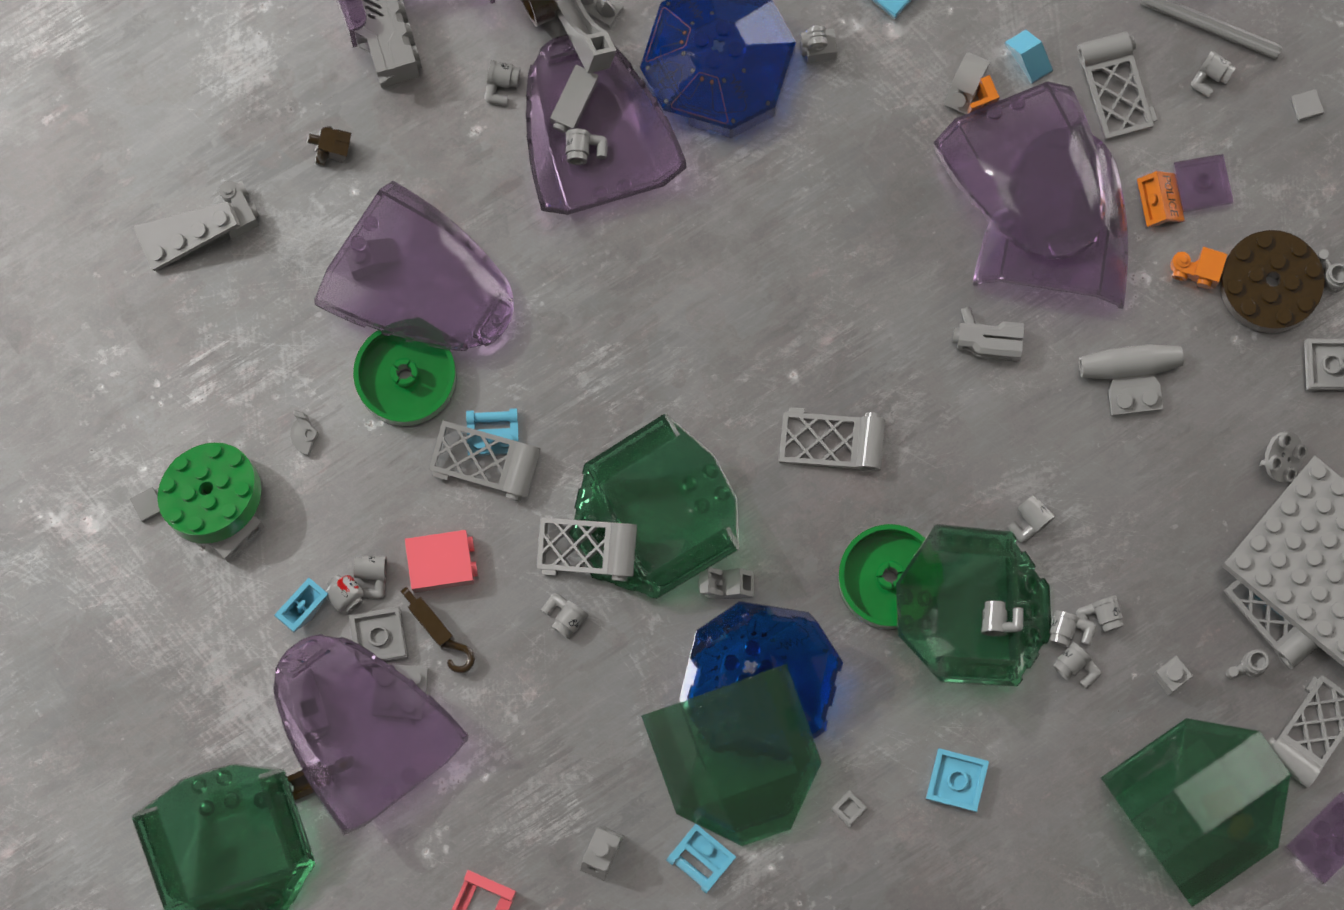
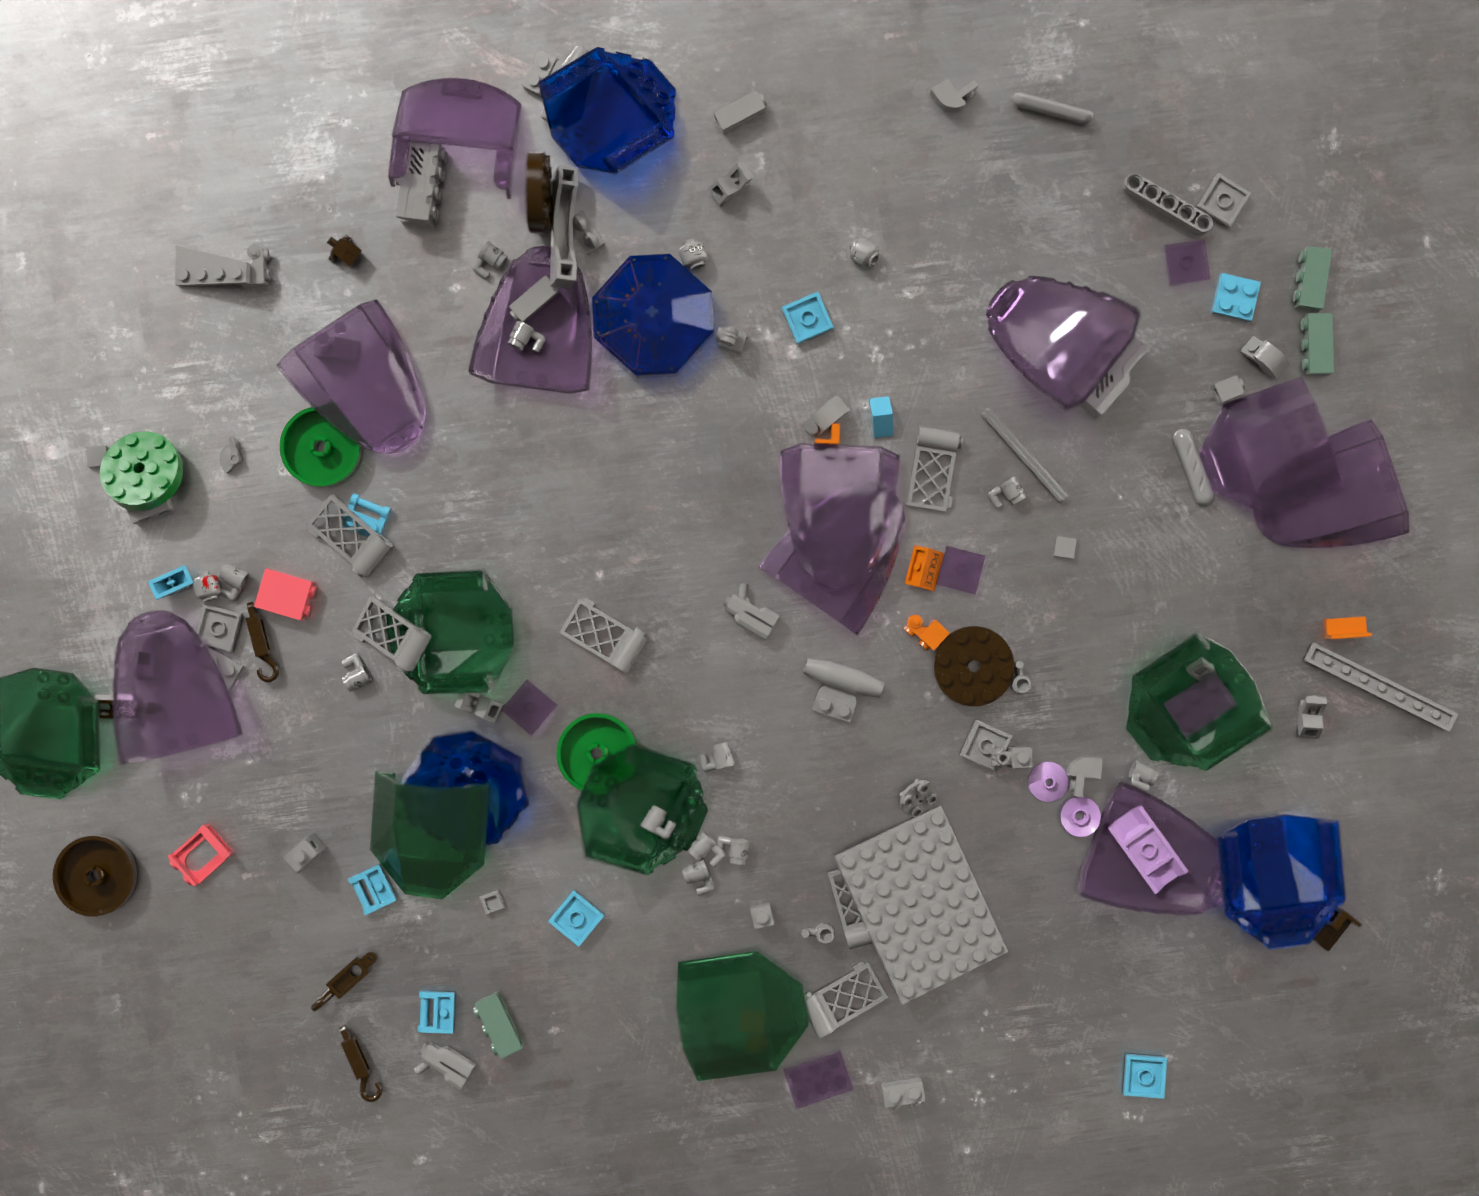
camera: 25 degrees right, 10 degrees up
none -> clear purple plate [501,679,558,736]

